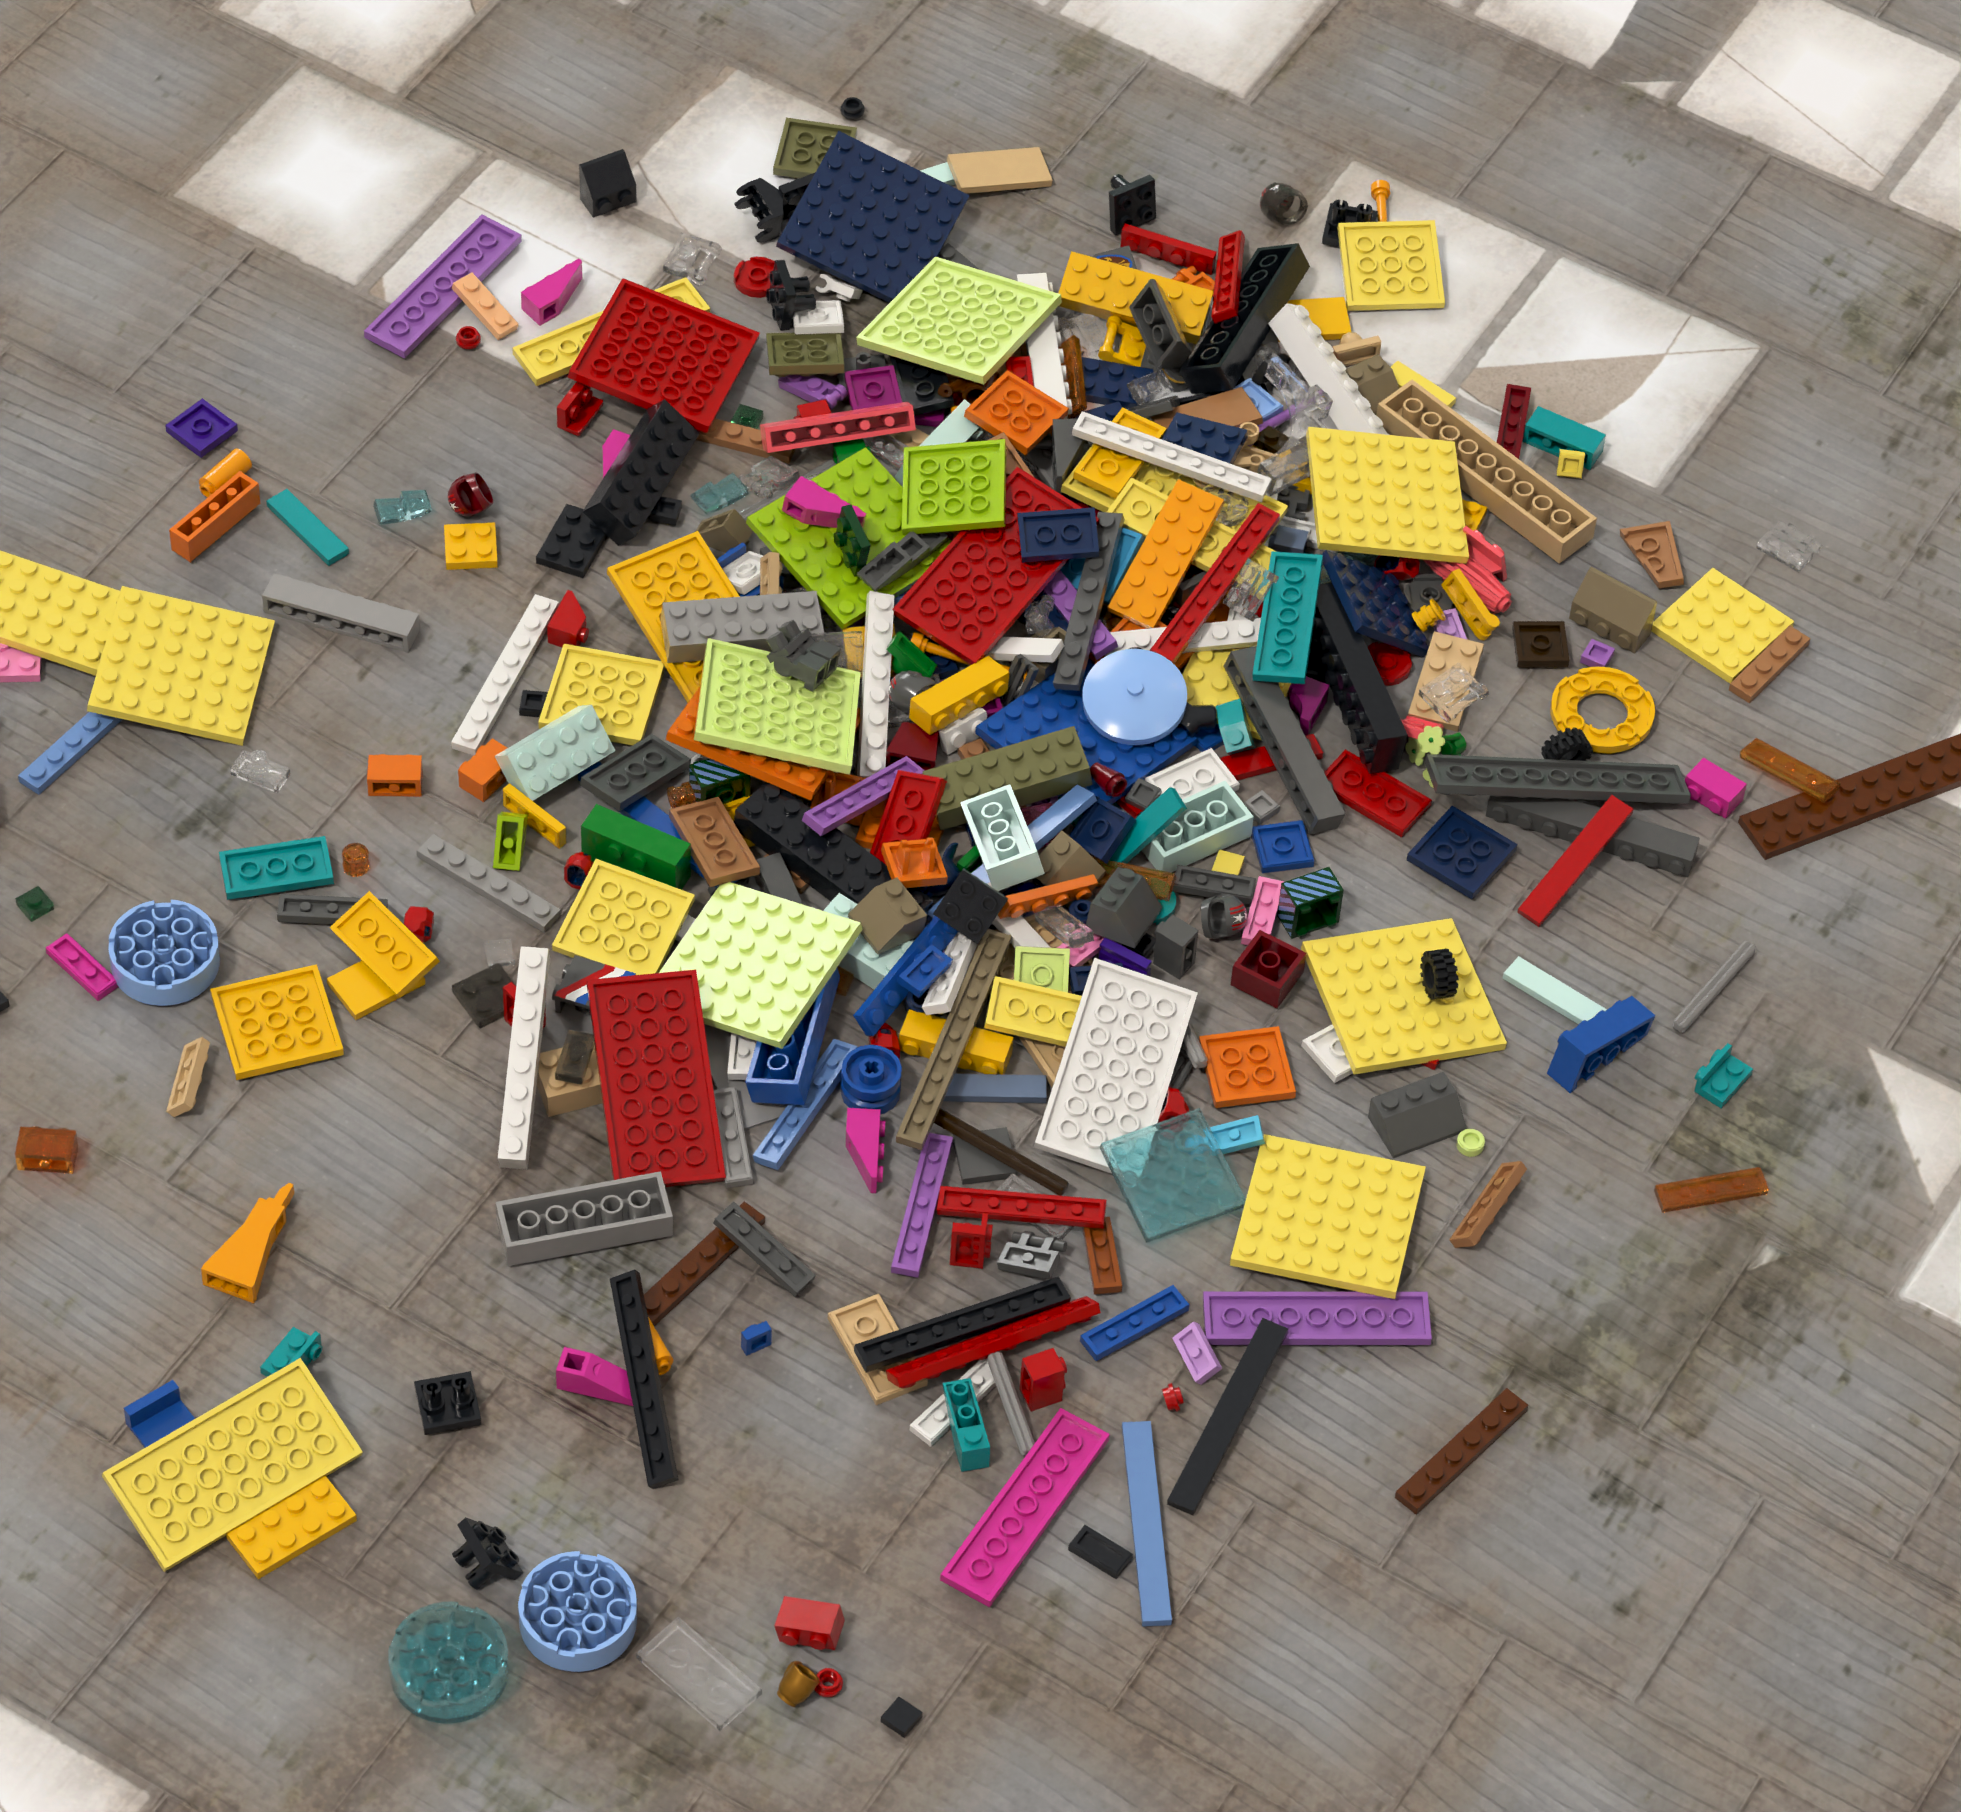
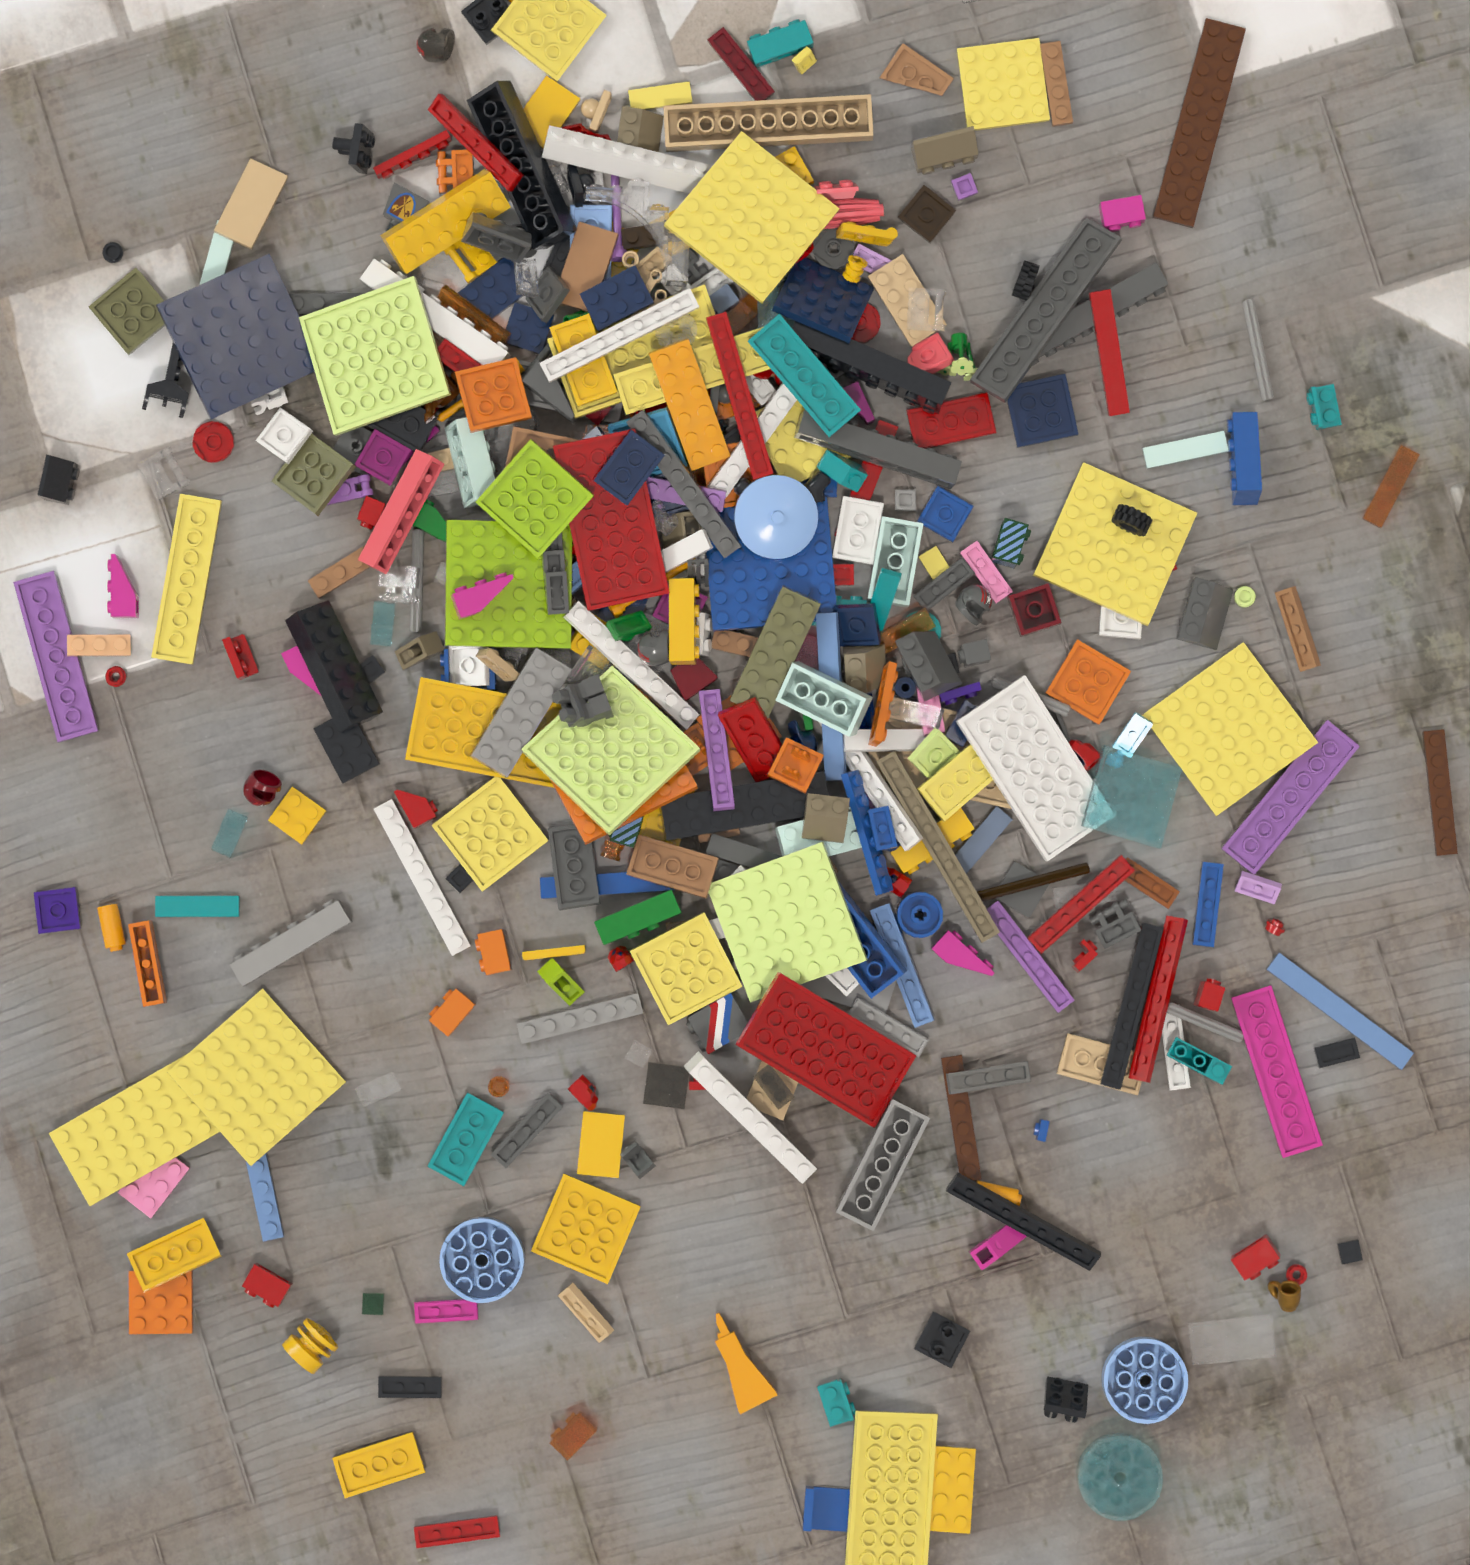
camera: 45 degrees left, 35 degrees up
yellow plate [329,891,440,998] -> none
light aqua brick [495,705,615,801] -> none
red plate [568,278,760,433] -> none
clear green plate [731,404,763,429] -> none
black plate [766,260,816,331] -> none
dark green plate [834,504,871,577] -> none
black plate [933,868,1009,944] -> none
dark red cone [1090,762,1127,797] -> none
dark grey tile [1125,778,1162,811] -> none
black tile [1167,1318,1288,1515] -> none
clear plate [1223,558,1279,622] -> none
yellow plate [1550,667,1655,754] -> none
clear orange tile [1740,738,1840,802] -> none
none -> dark grey bracket [620,1142,656,1179]

